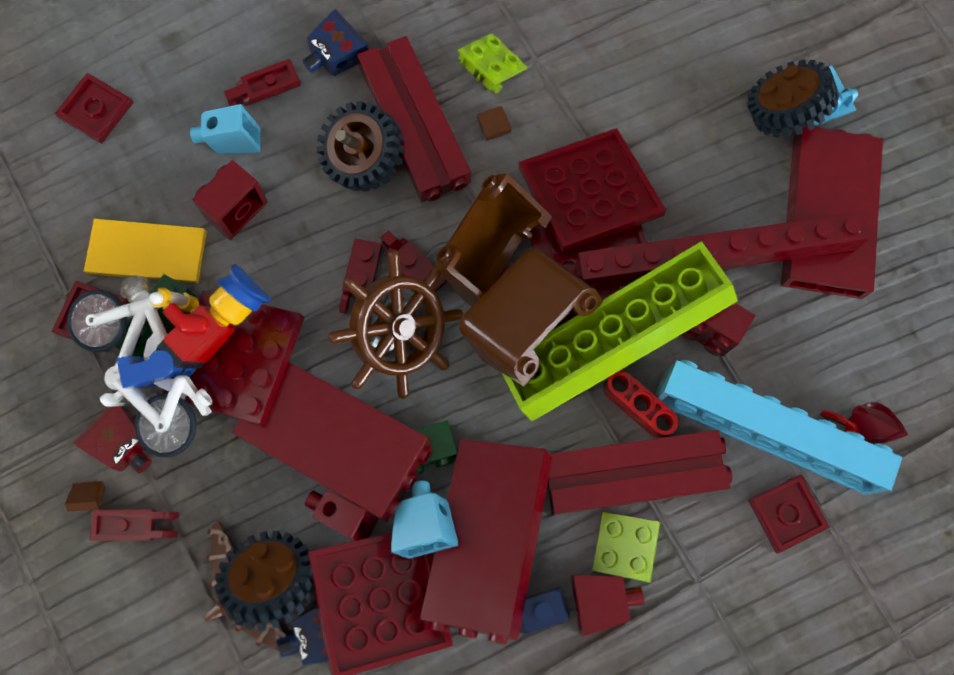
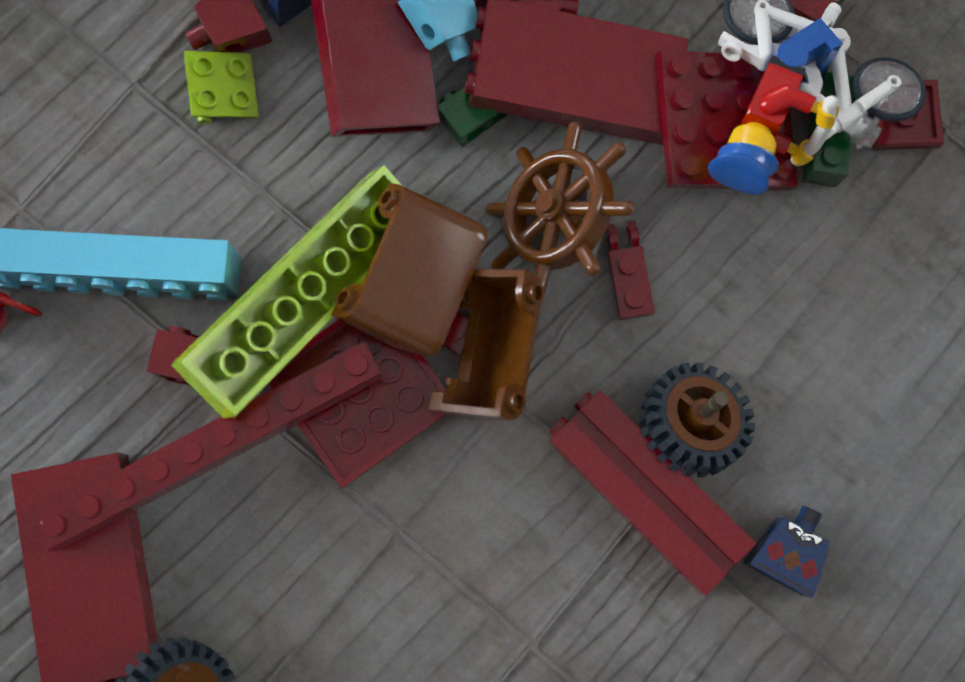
camera: 165 degrees right, 5 degrees up
yellow tile [84,219,207,284] -> none
medium azure torso [190,104,261,154] -> none
dark red brick [192,159,268,241] -> none
dark red hinge [224,59,301,106] -> none
dark red hinge [380,230,447,292] -> none
lime hinge [458,33,527,94] -> none
reddish brown tile [477,106,512,141] -> none
dark red plate [519,128,666,253] -> none
dark red brick [547,430,732,516] -> none
red beam [603,370,678,438] -> none
dark red tile [748,474,830,553] -> none

